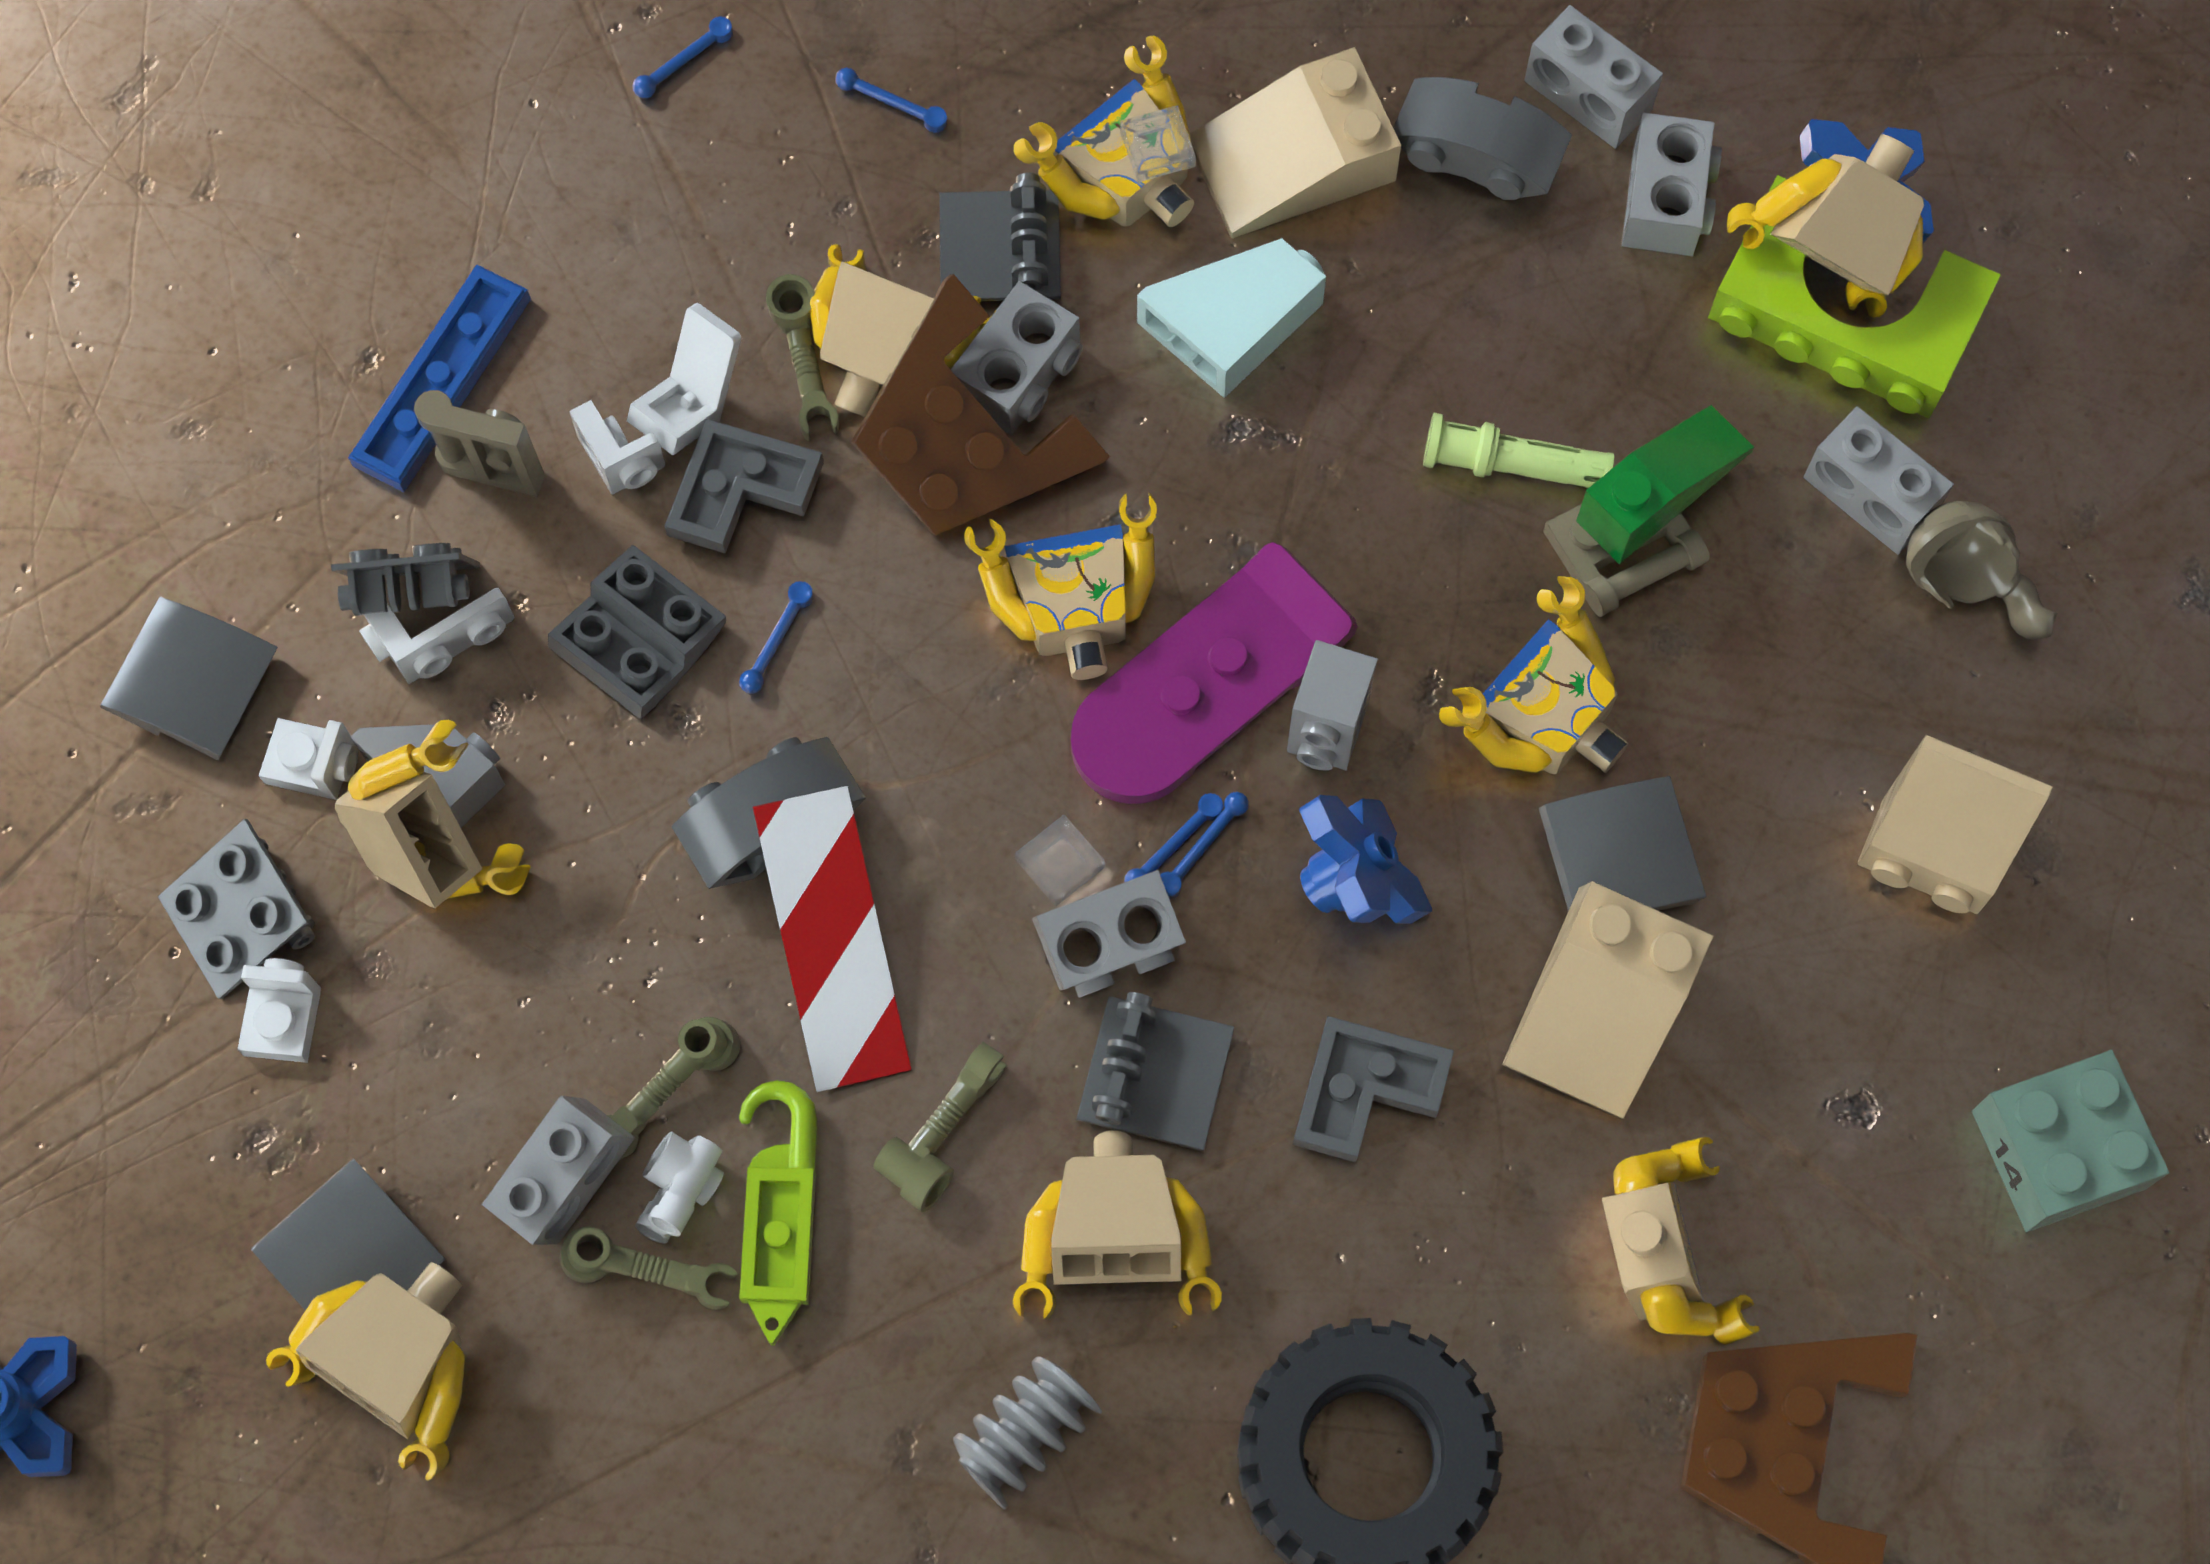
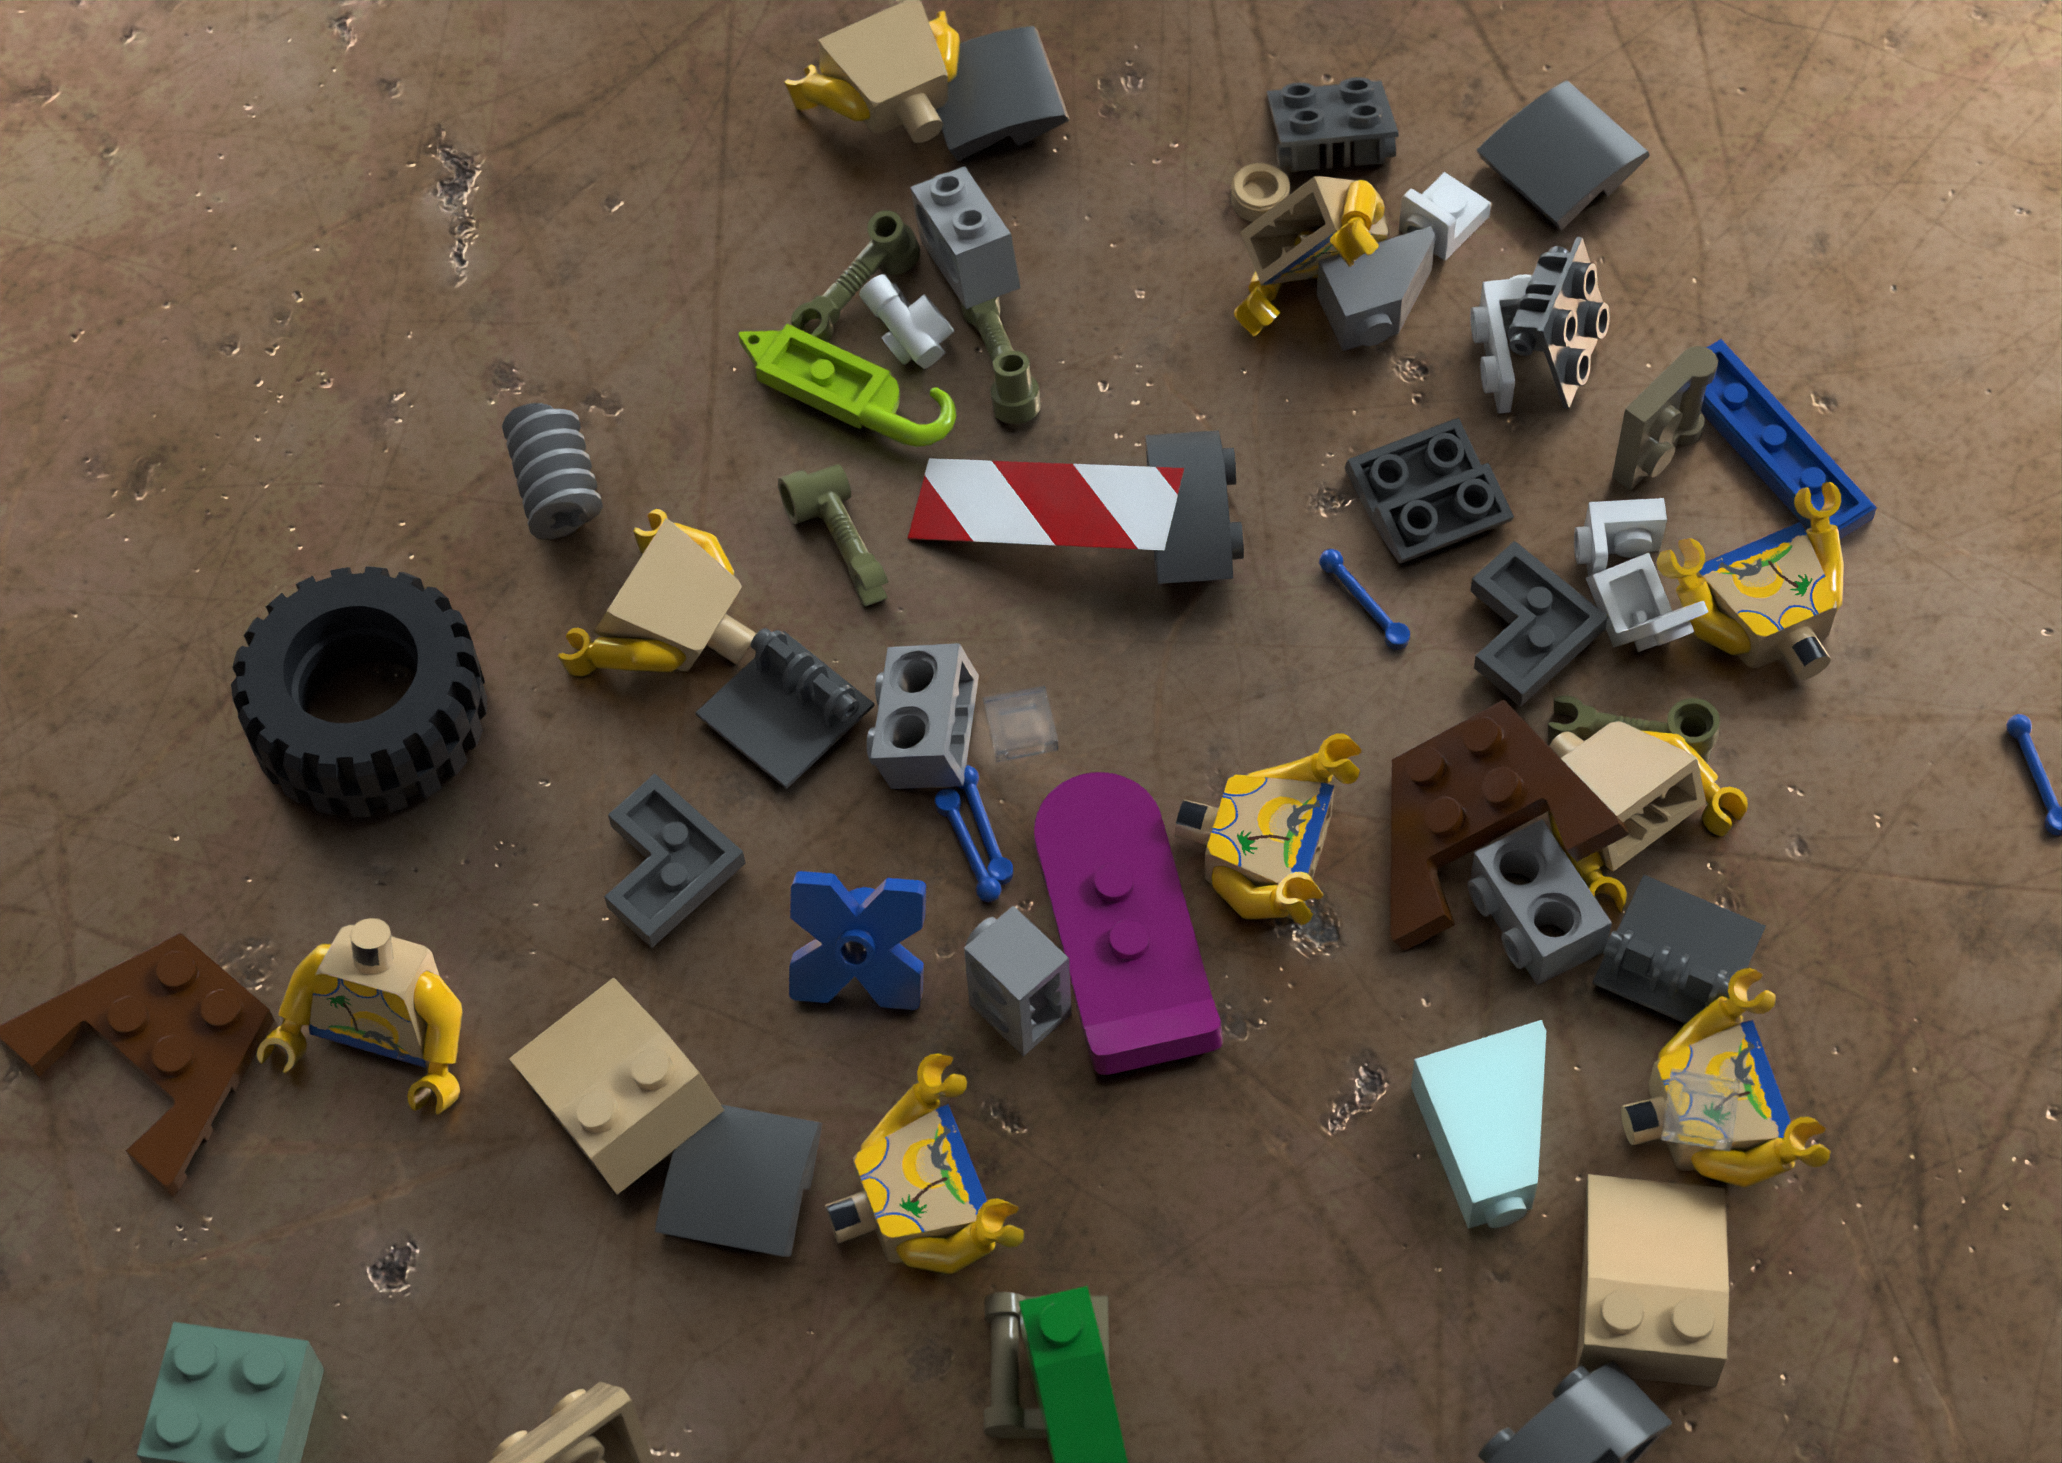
camera: 120 degrees right, 10 degrees down
white bracket [237,958,321,1063] -> none
blue hinge [835,67,947,133] -> none
yellowish green pin [1423,413,1614,488] -> none
none -> tan tile [1231,163,1290,222]
none -> torso [1657,482,1844,680]

